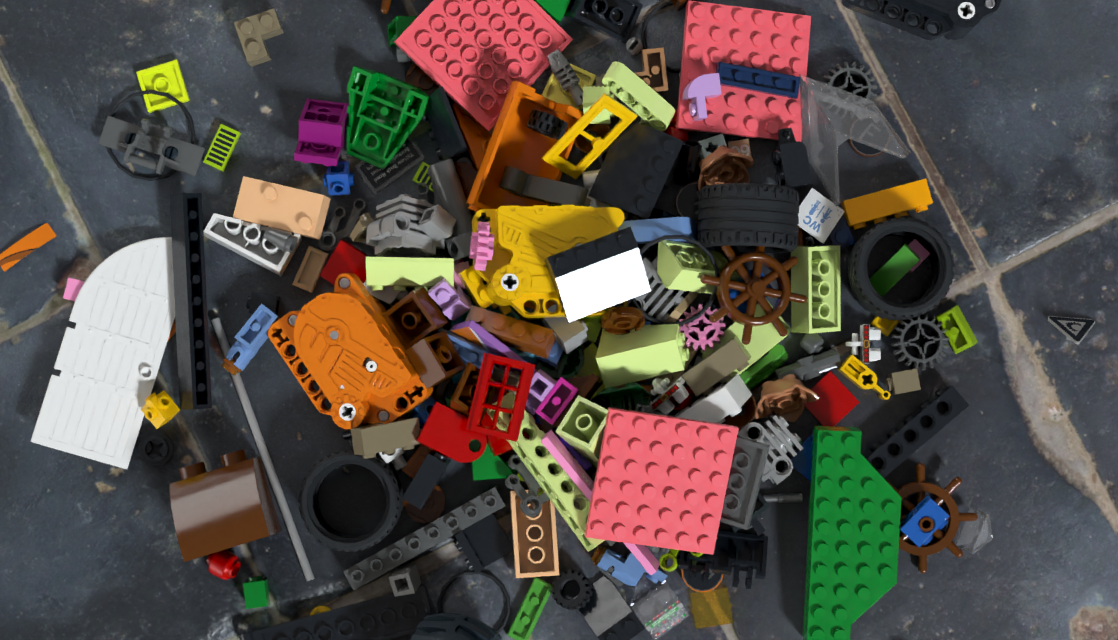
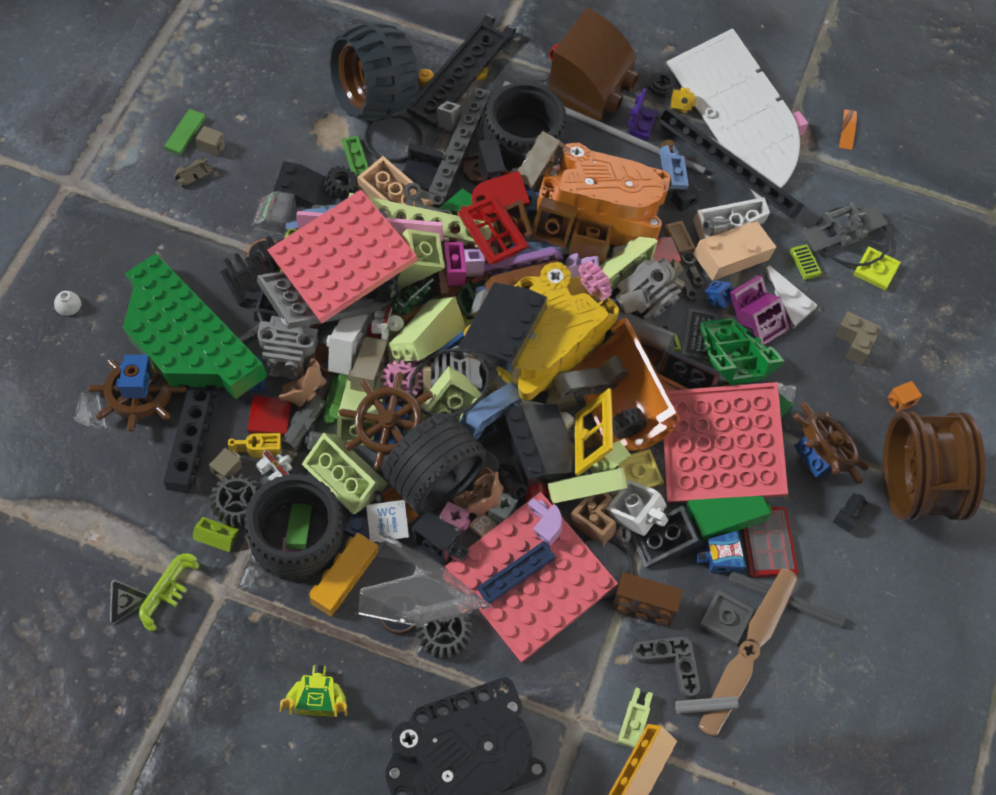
camera: 130 degrees right, 25 degrees down
green brick [243,576,270,609] -> none
light grey hinge [546,50,583,107] -> none
reddish brown tile [601,307,645,335] -> none
clear yellow piece [690,588,733,629] -> none
none -> lime piece [139,553,199,632]
none -> torso [279,665,348,717]
none -> bright pink brick [440,502,471,534]
none -> white hinge [606,480,668,536]
none -> dark purple bracket [627,88,659,141]
none -> white wing [766,266,817,329]
none -> clear wheel [778,382,796,403]

